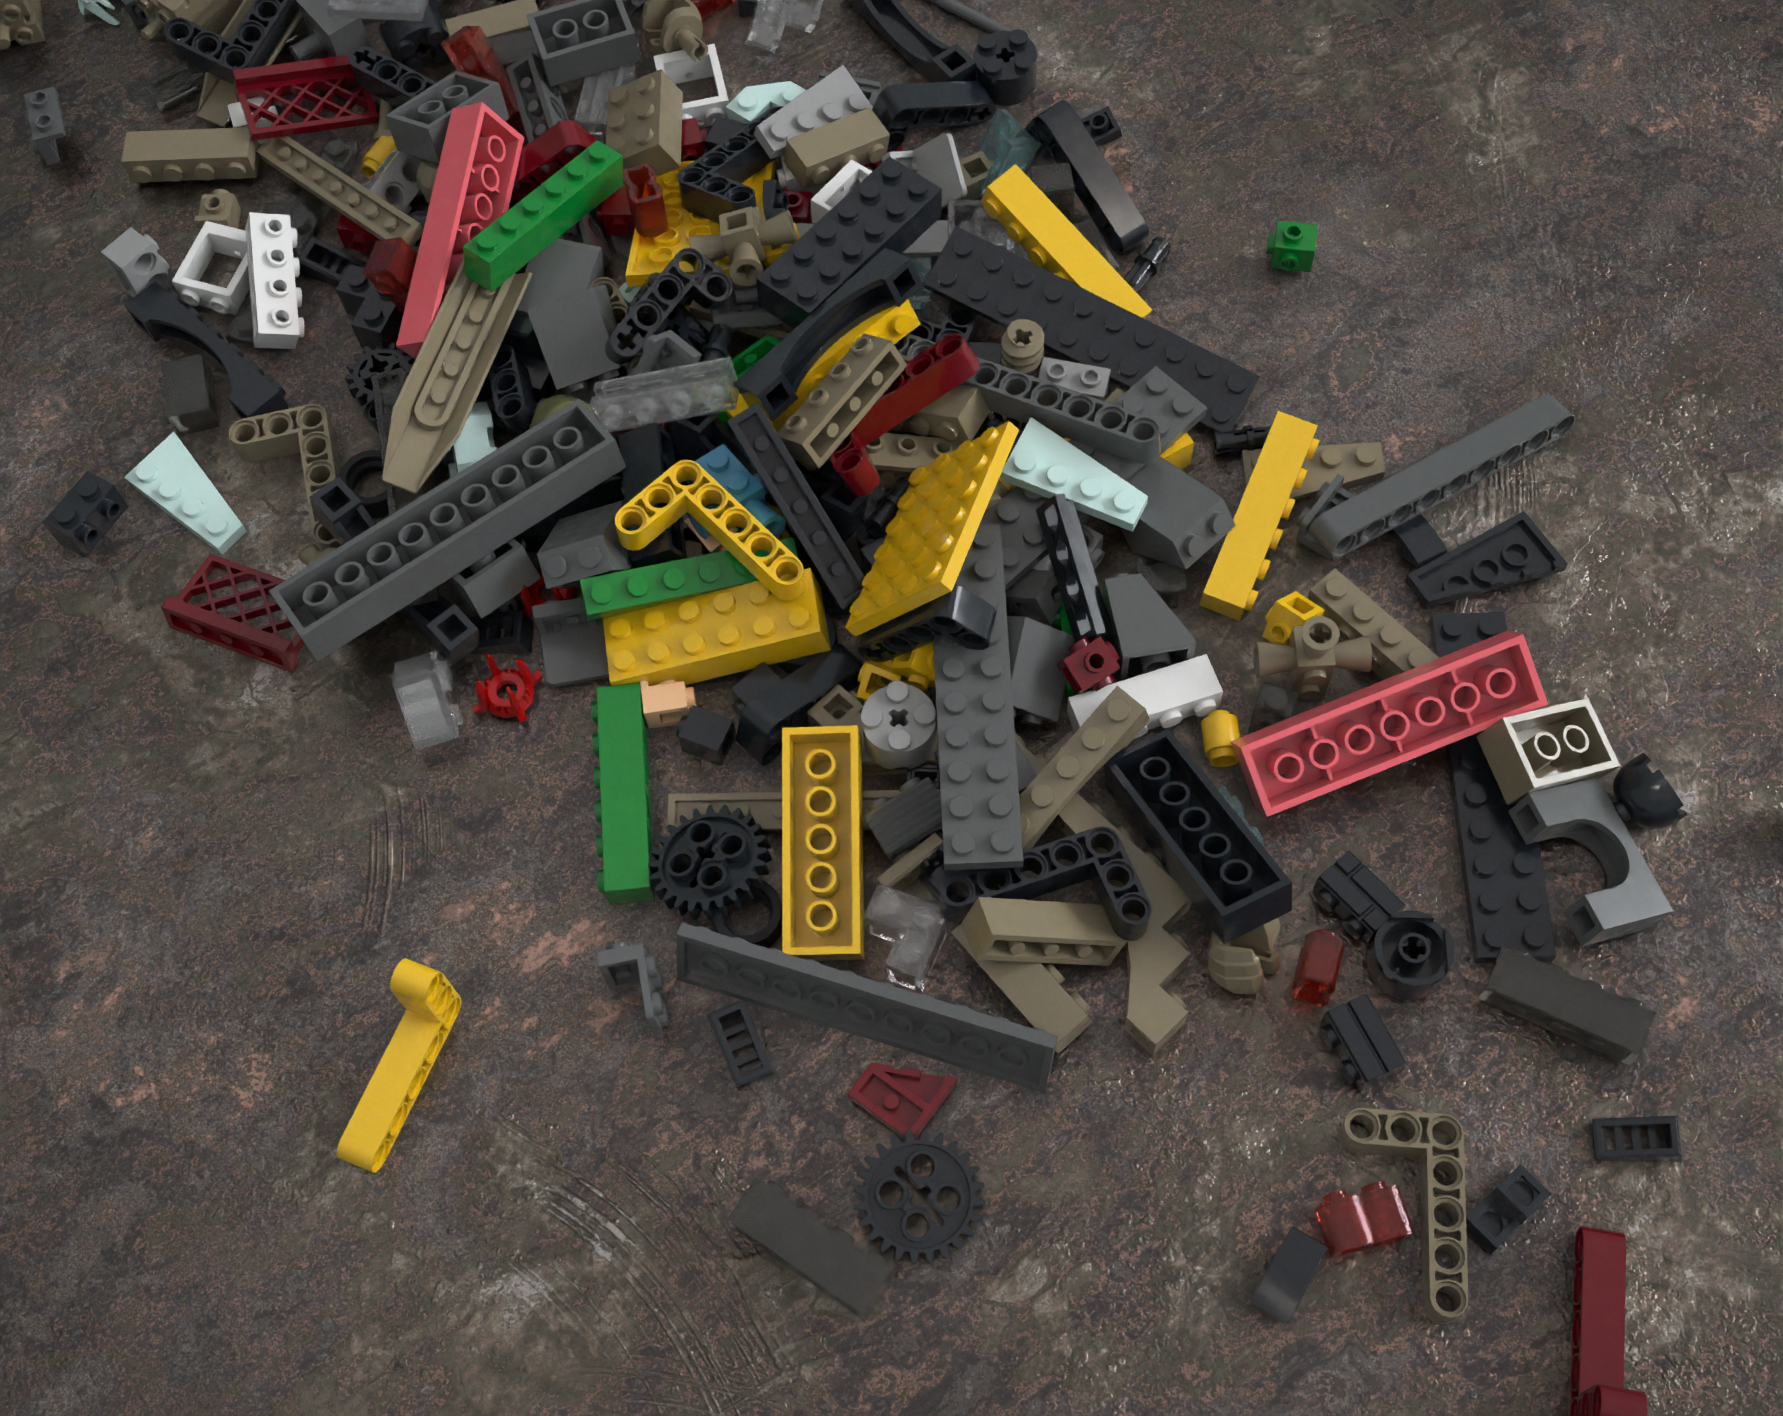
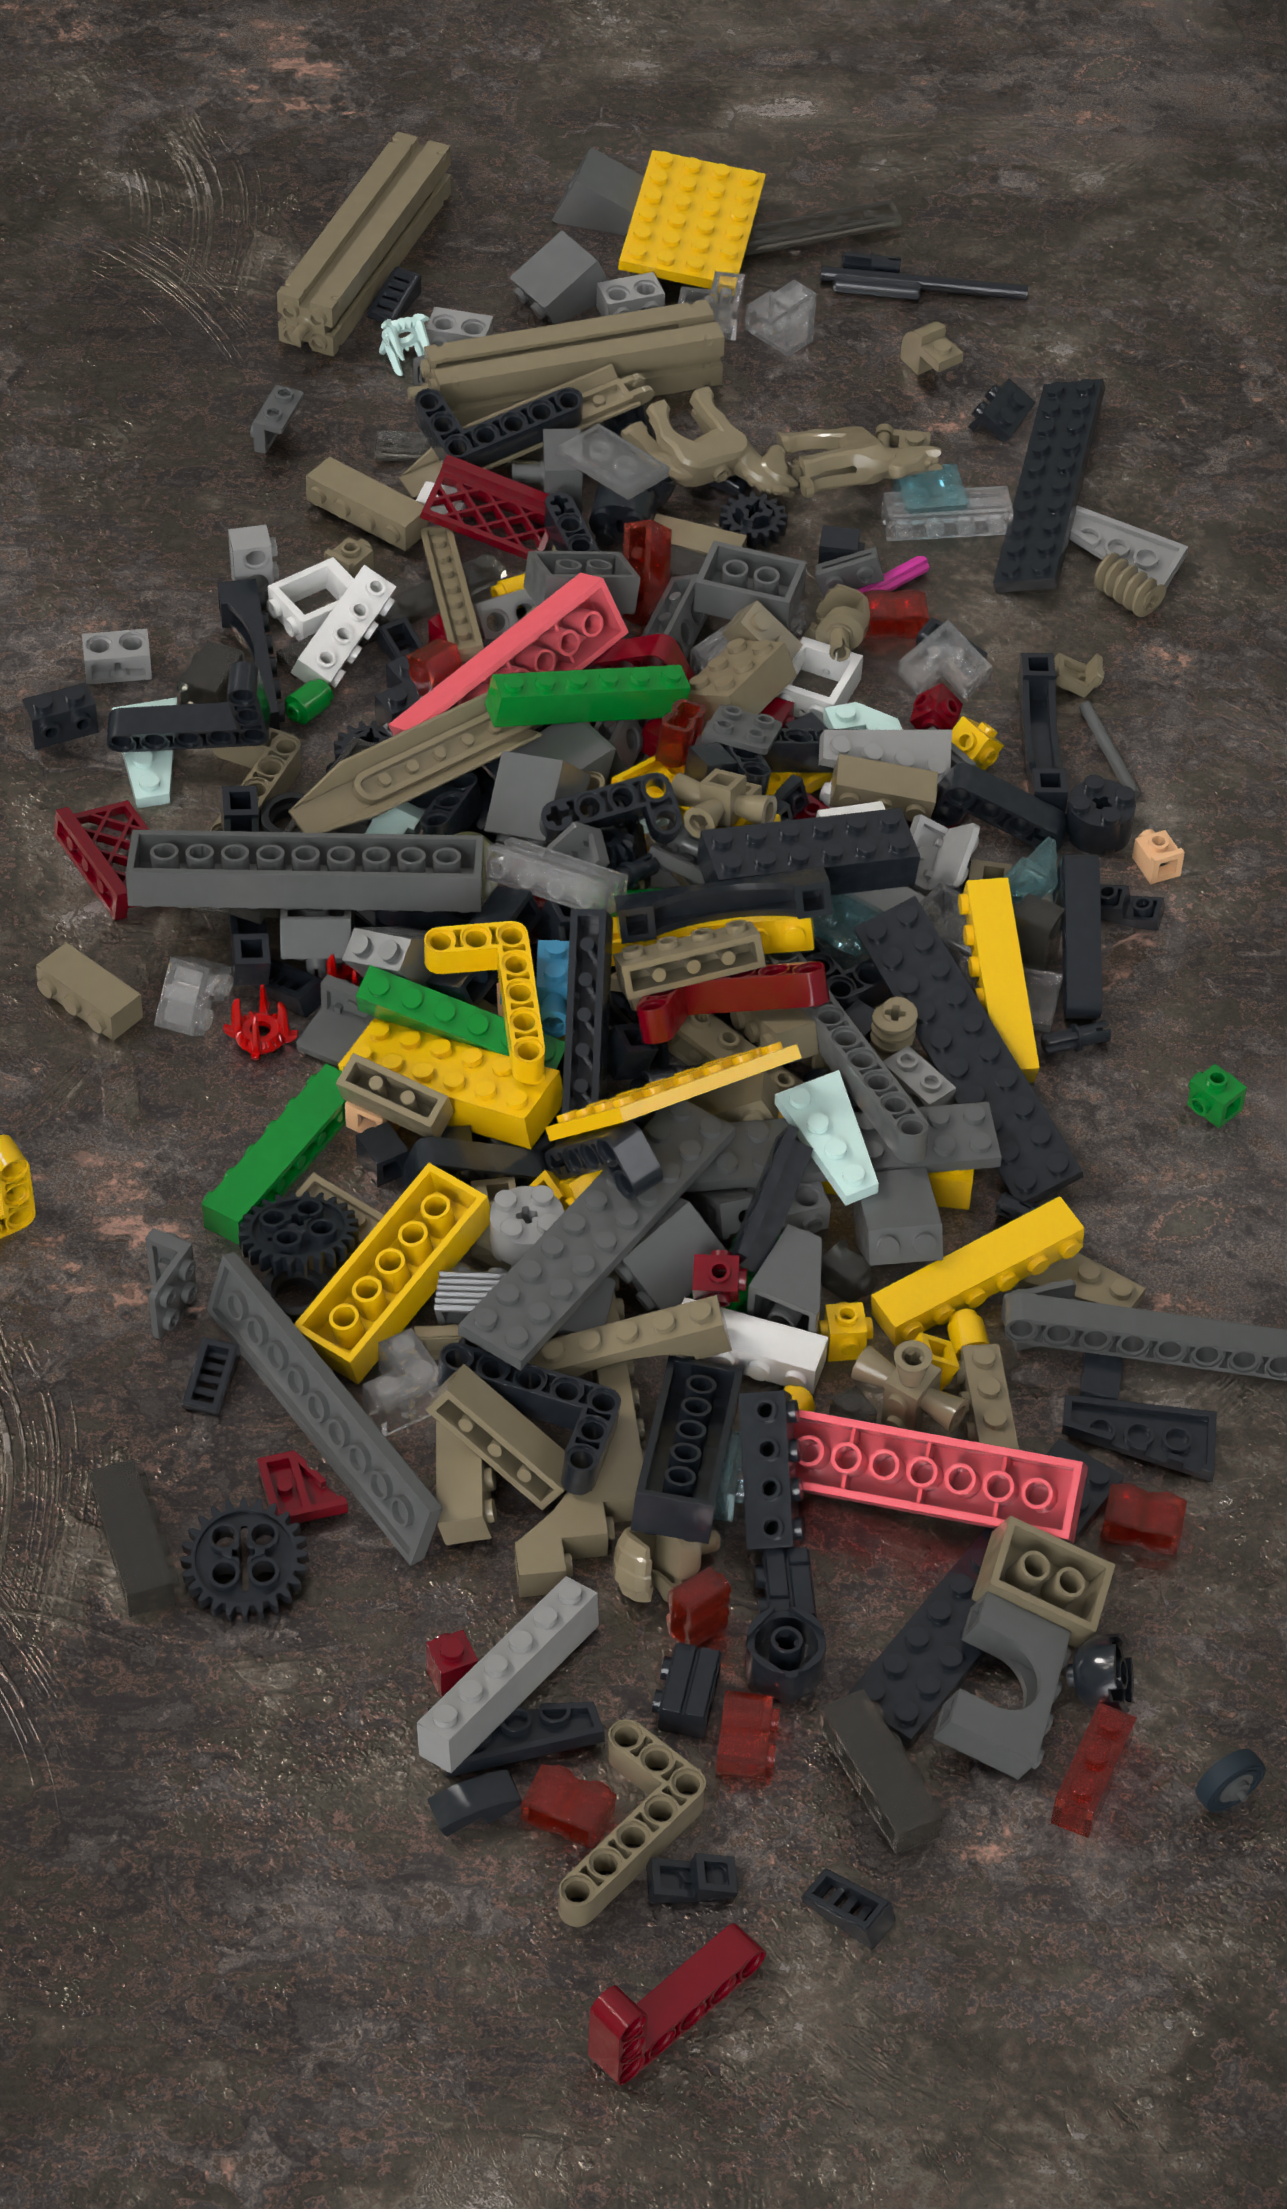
camera: 30 degrees right, 15 degrees down
none -> dark tan brick [36,942,143,1041]
none -> light grey brick [82,629,152,685]
none -> black beam [107,661,270,753]
none -> green brick [285,679,333,725]
none -> dark tan brick [335,1053,454,1137]
none -> light grey brick [417,1576,599,1773]
none -> dark red brick [426,1630,478,1698]
none -> black wing [427,1702,605,1778]
none -> black brick [684,743,738,782]
none -> dark grey bracket [695,705,782,755]
none -> clear red brick [716,1690,780,1780]
none -> dark tan brick [721,600,803,660]
none -> black brick [739,1390,806,1553]
none -> yellow brick [818,1302,873,1362]
none -> dark red brick [909,683,963,730]
none -> yellow brick [947,1309,990,1361]
none -> yellow brick [951,716,1004,771]
none -> clear red brick [1051,1702,1137,1838]
none -> clear red brick [1100,1483,1187,1554]
none -> light nougat brick [1132,829,1185,885]

